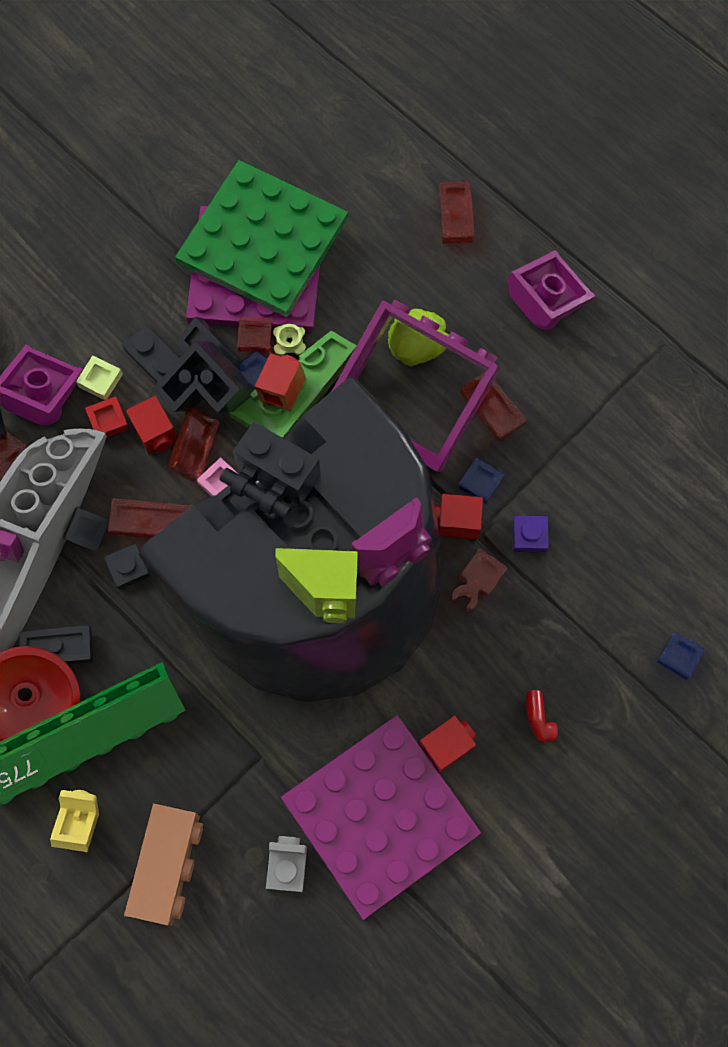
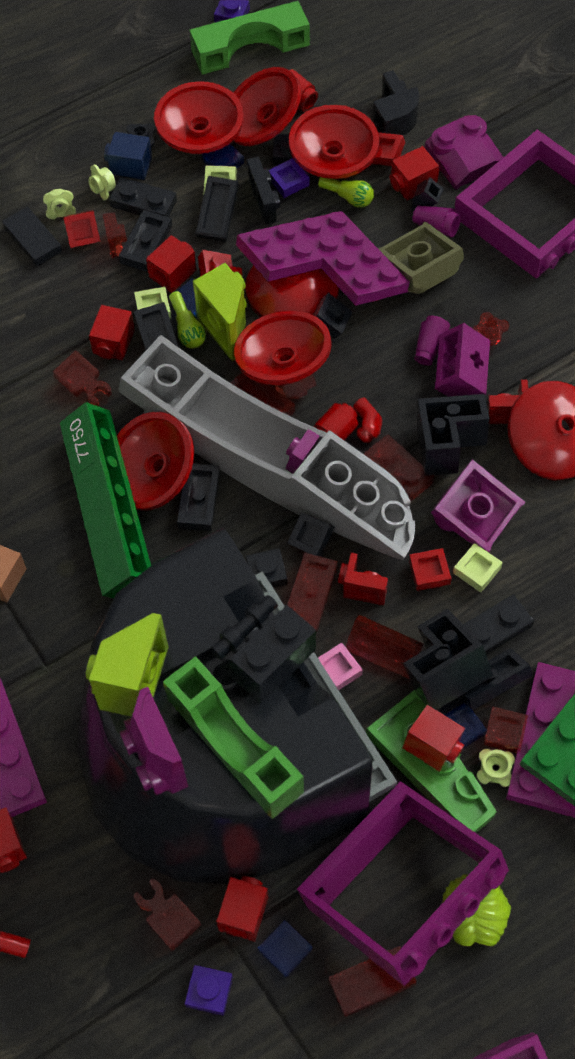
camera: 105 degrees right, 10 degrees down
light yellow bracket [50,790,99,852] -> none
red brick [126,395,178,454] -> none
none -> bright green arch [163,656,304,819]
none -> red bracket [338,553,388,606]

